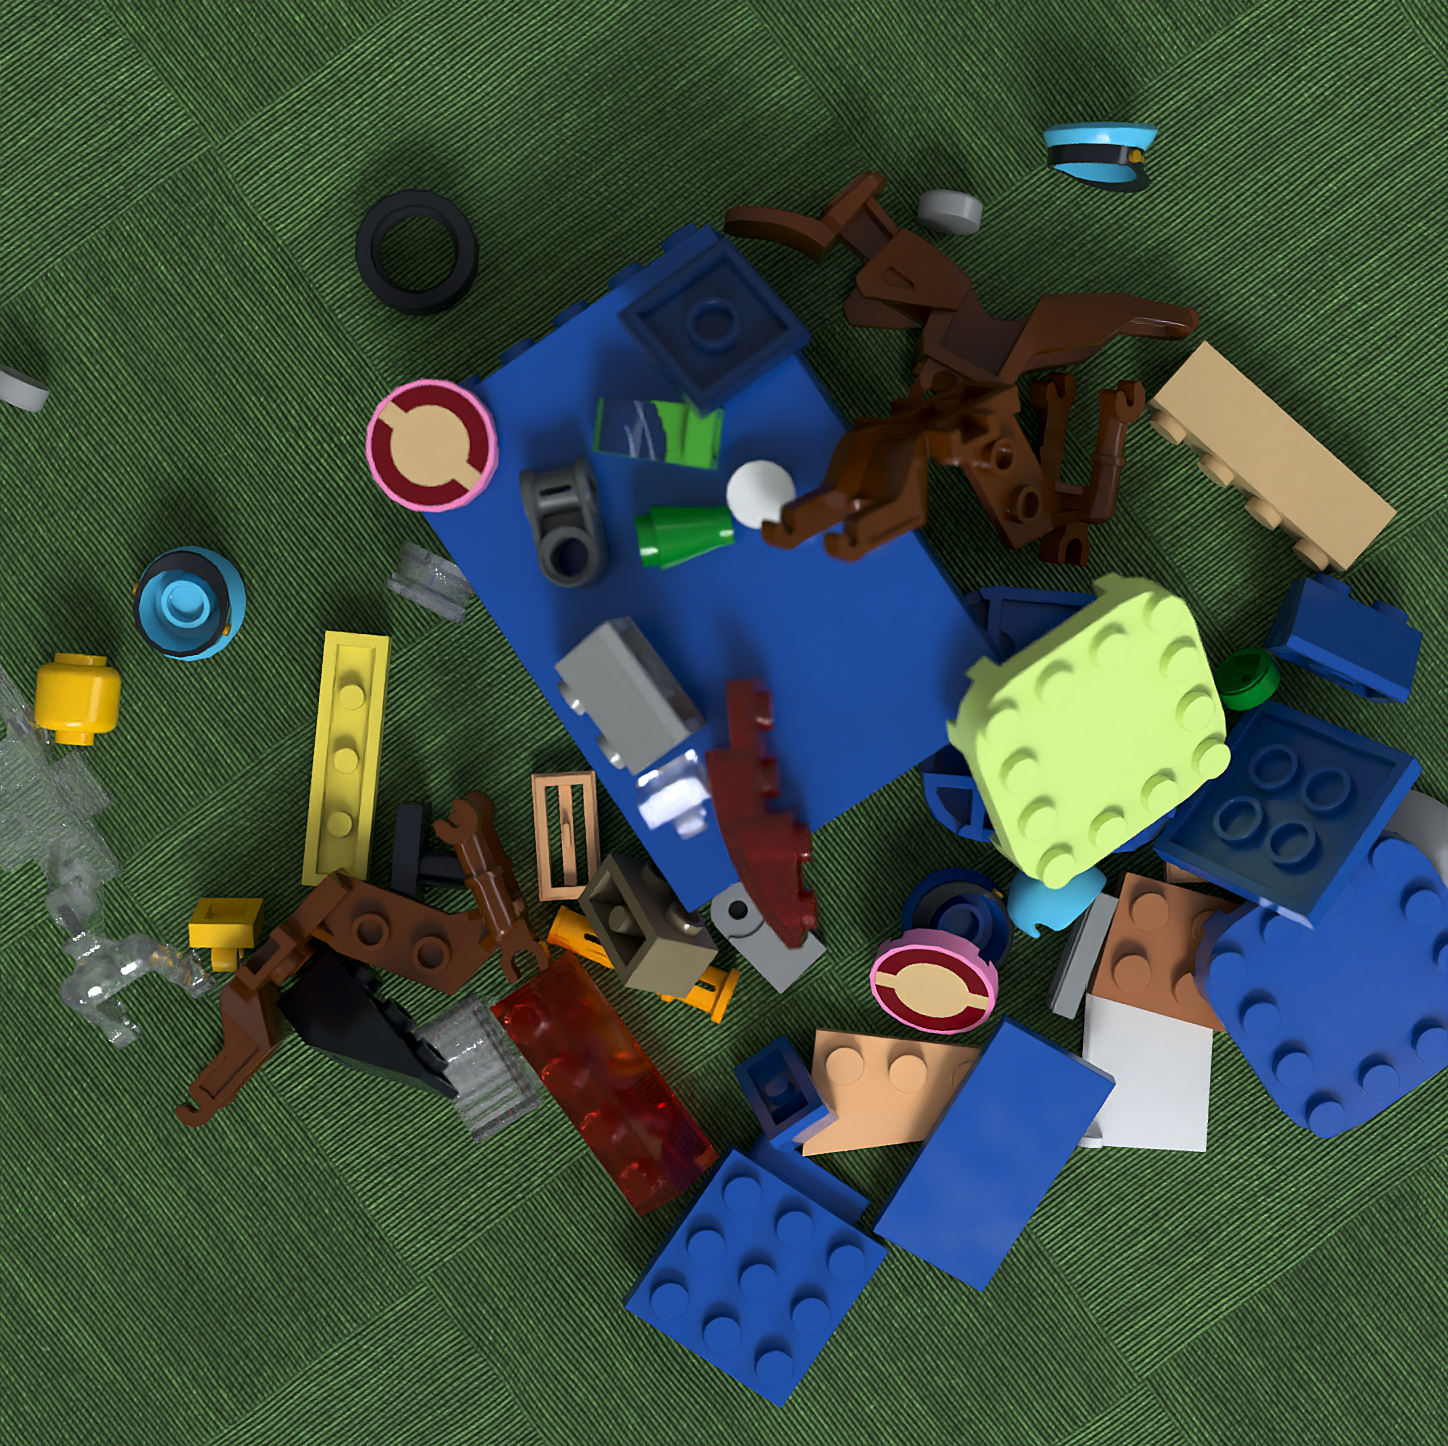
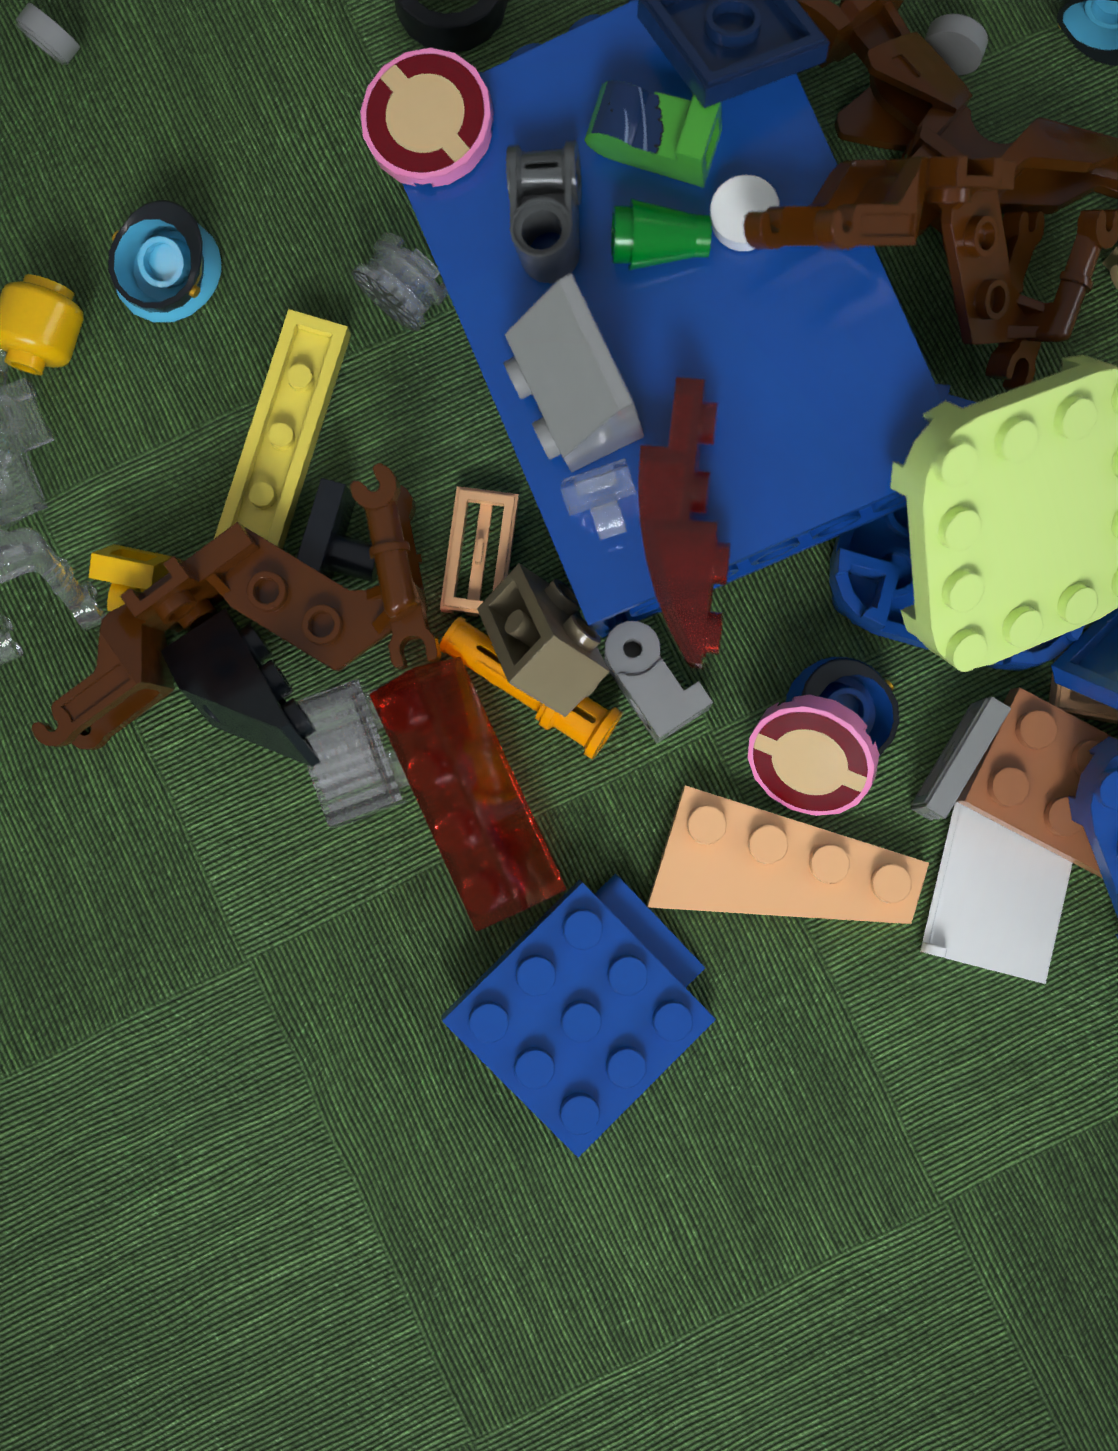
camera: 10 degrees right, 5 degrees down
blue slope [732,1034,839,1153] -> none
blue tile [872,1014,1116,1292] -> none
medium azure hair [1007,865,1107,938] -> none

